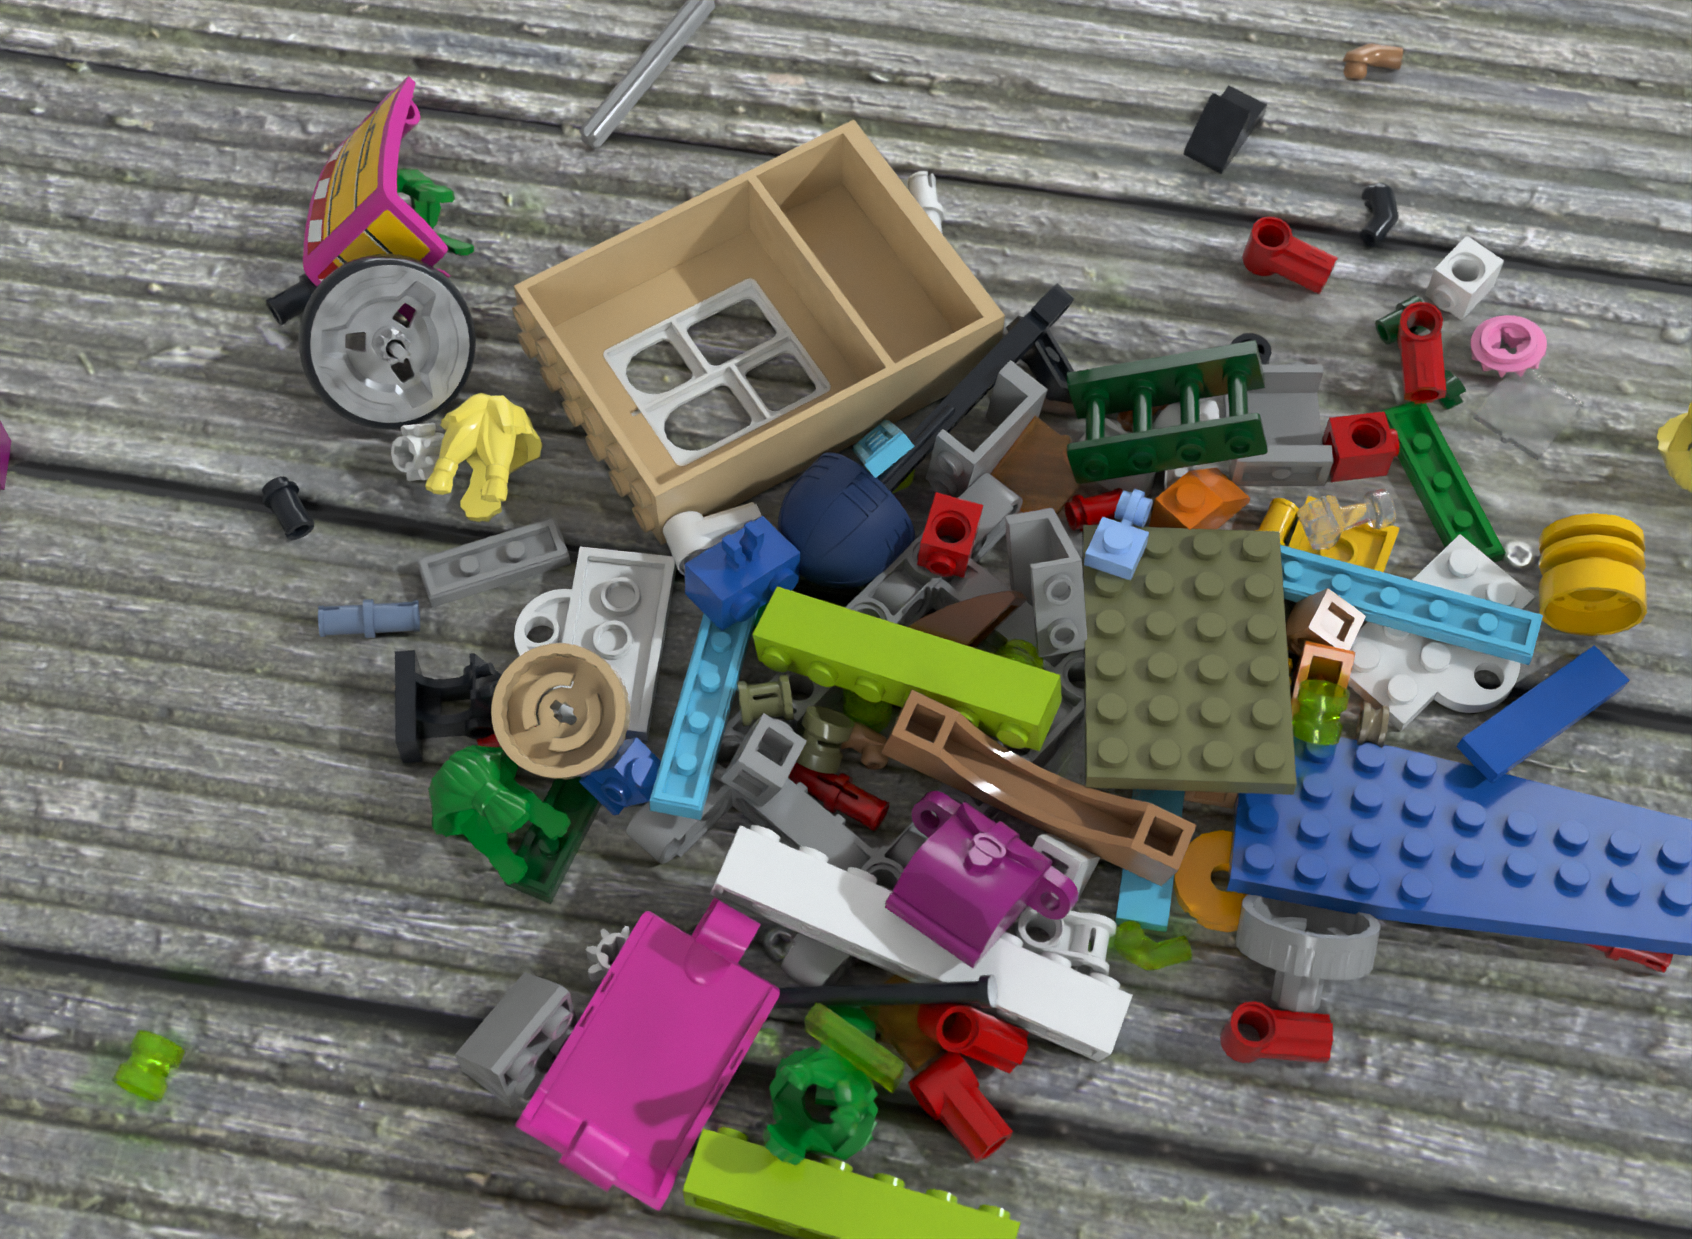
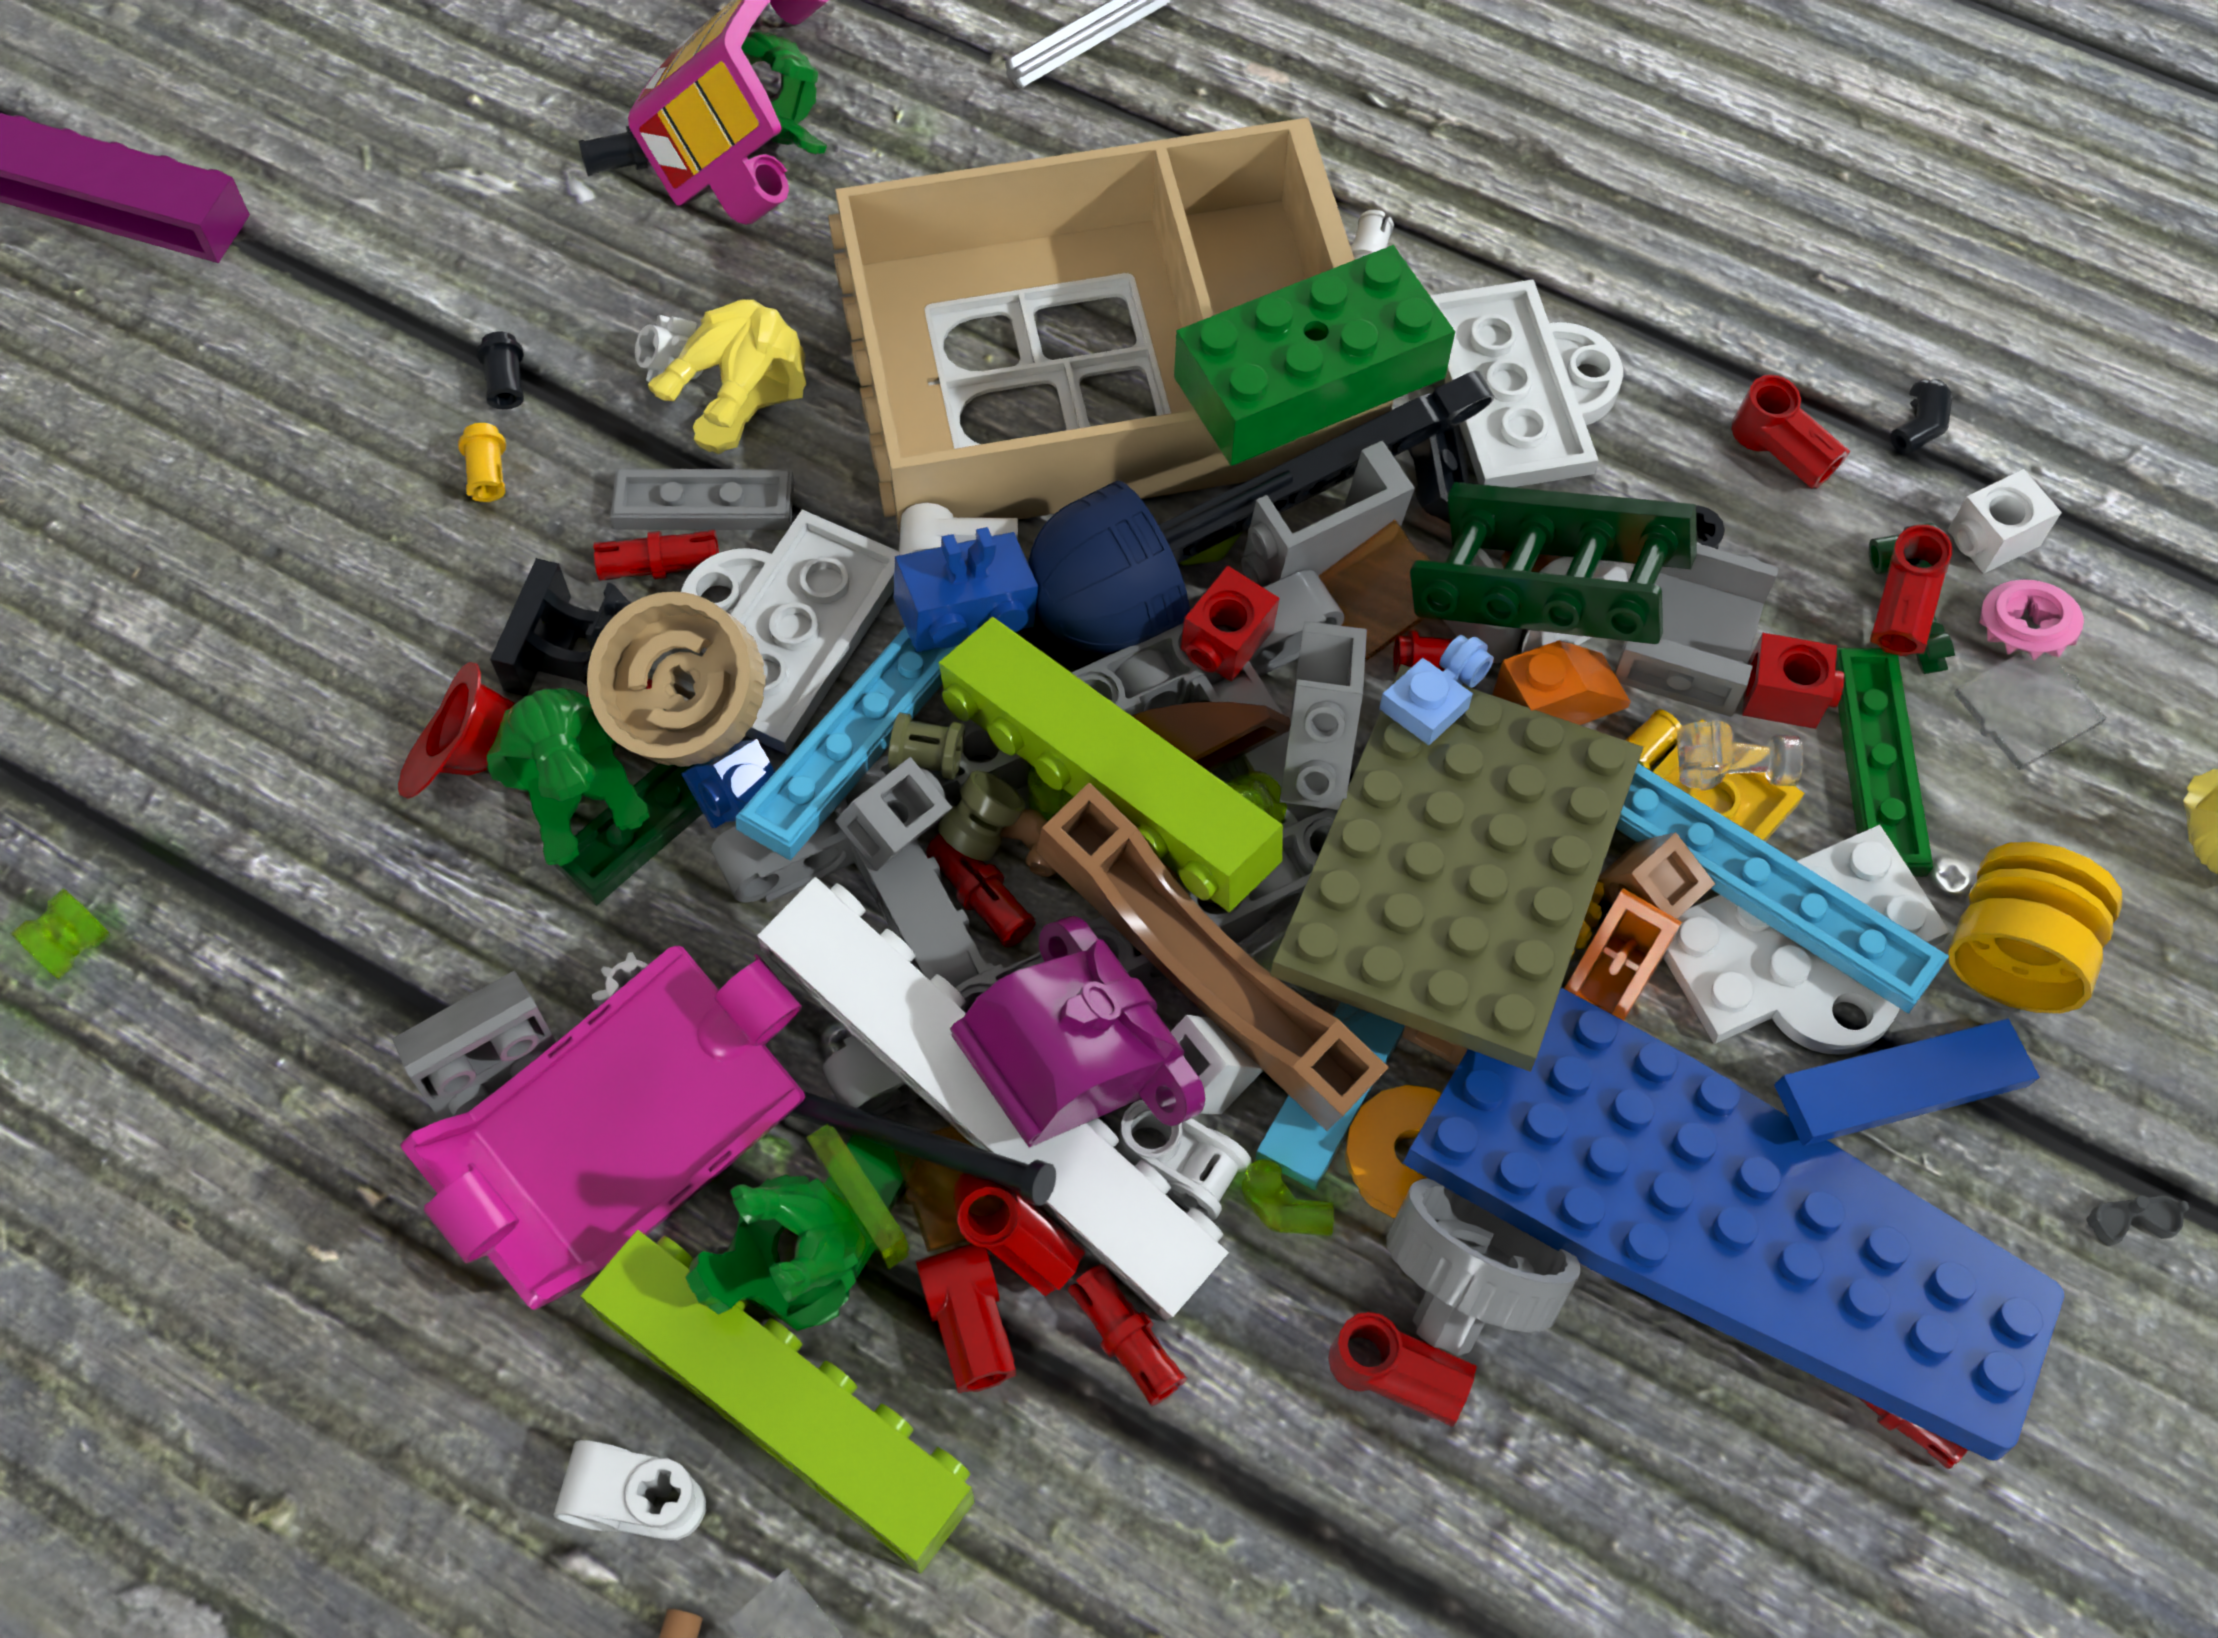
camera: 20 degrees right, 0 degrees up
flat silver wheel [298,254,476,430] -> none
sand blue pin [318,599,420,638] -> none
medium azure tile [852,420,914,478] -> none
black slope [1183,85,1267,174] -> none
clear neon green wheel [1292,680,1350,745] -> none
medium nougat arm [1343,44,1403,80] -> none
dark tan bush [1355,702,1390,748] -> none
none -> red piece [398,662,515,799]
none -> yellow pin [458,423,506,502]
none -> red pin [593,529,719,581]
none -> red pin [1068,1264,1188,1406]
none -> green brick [1174,245,1456,466]
none -> white plate [1430,279,1623,487]

